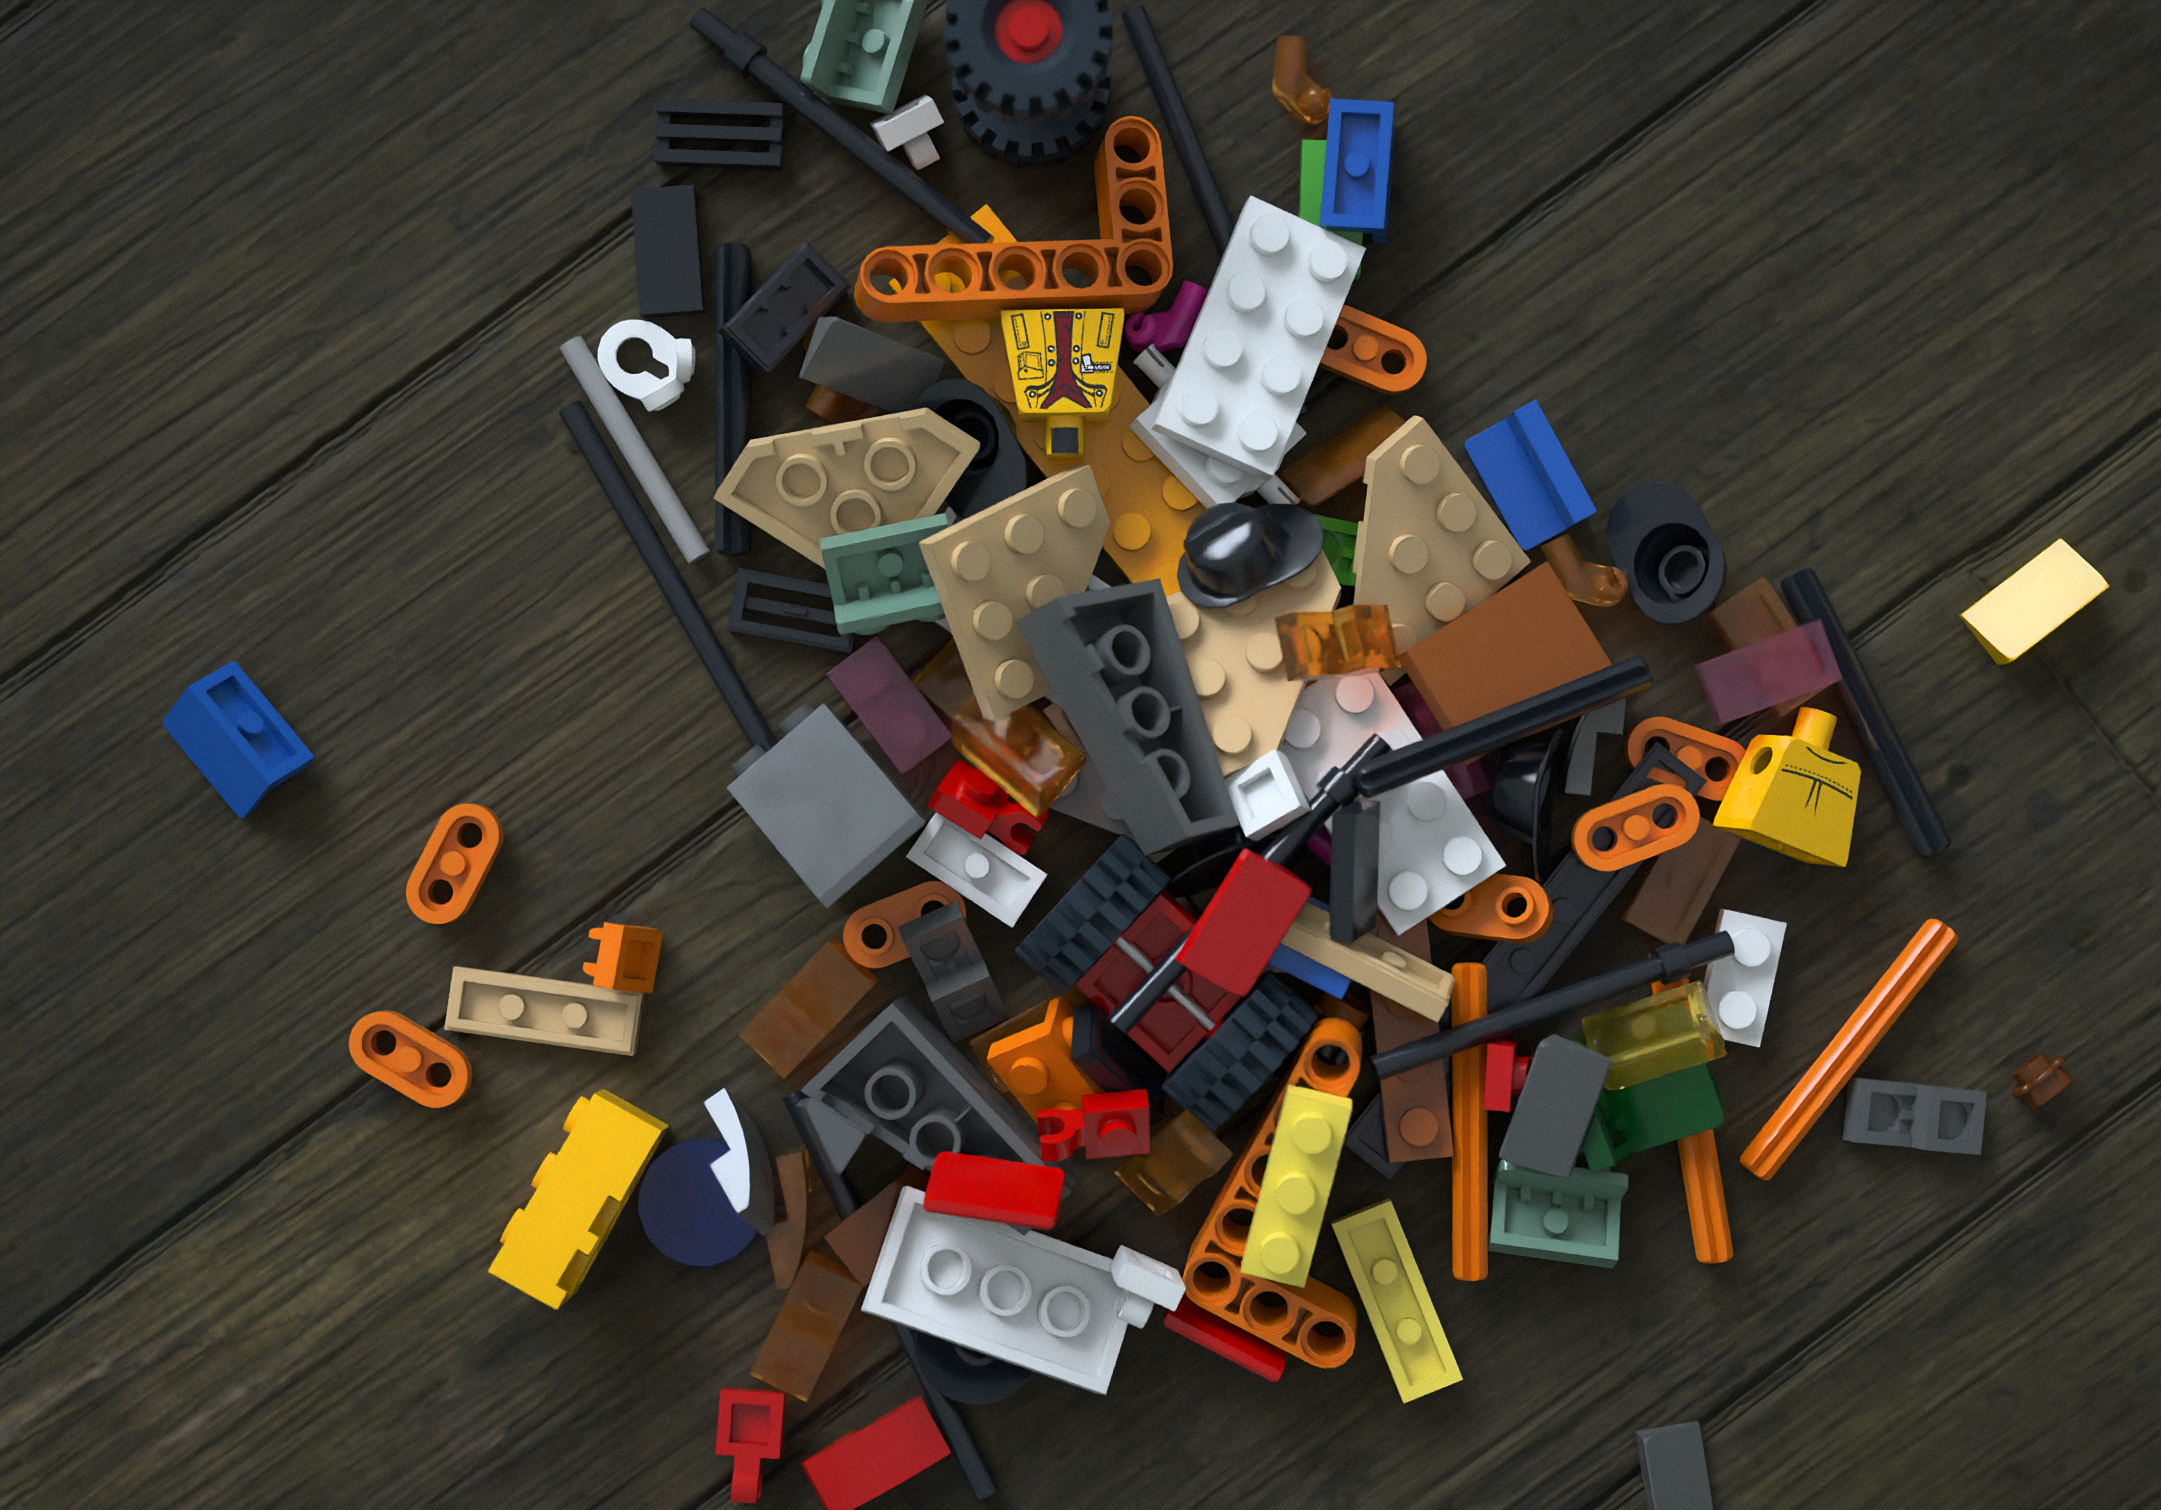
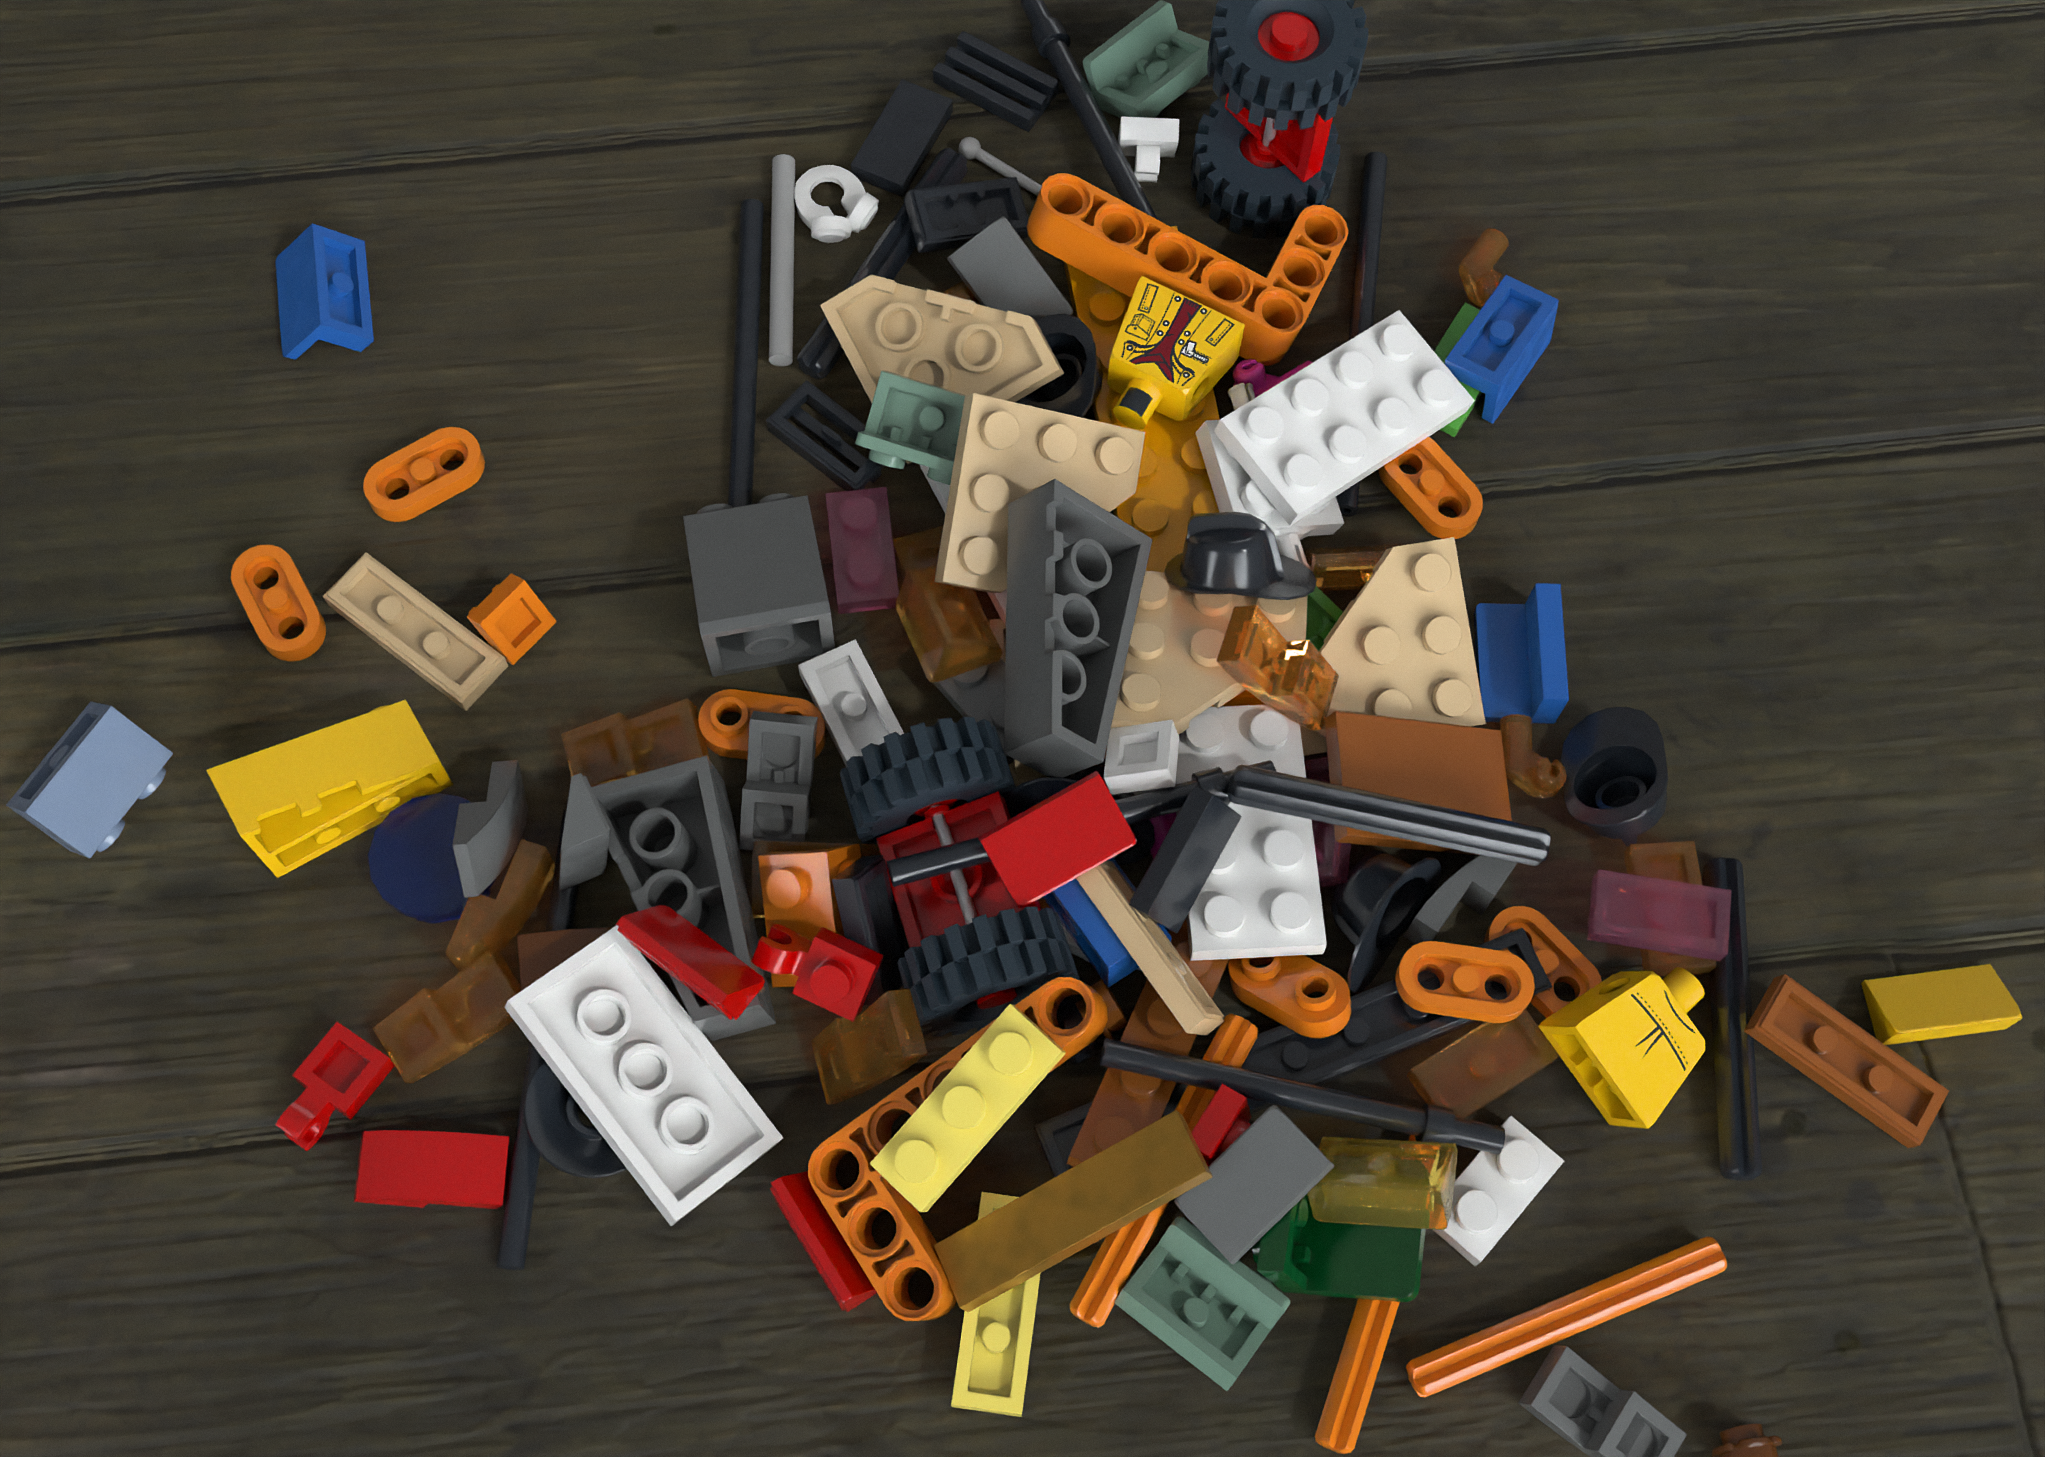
camera: 30 degrees right, 20 degrees down
red plate [927,759,1050,855] -> none
white tile [1110,1245,1186,1329] -> none
none -> sand blue brick [6,701,173,859]
none -> pearl gold tile [934,1110,1213,1312]
none -> light grey hinge [959,137,1042,197]
none -> dark orange tile [1744,974,1949,1148]

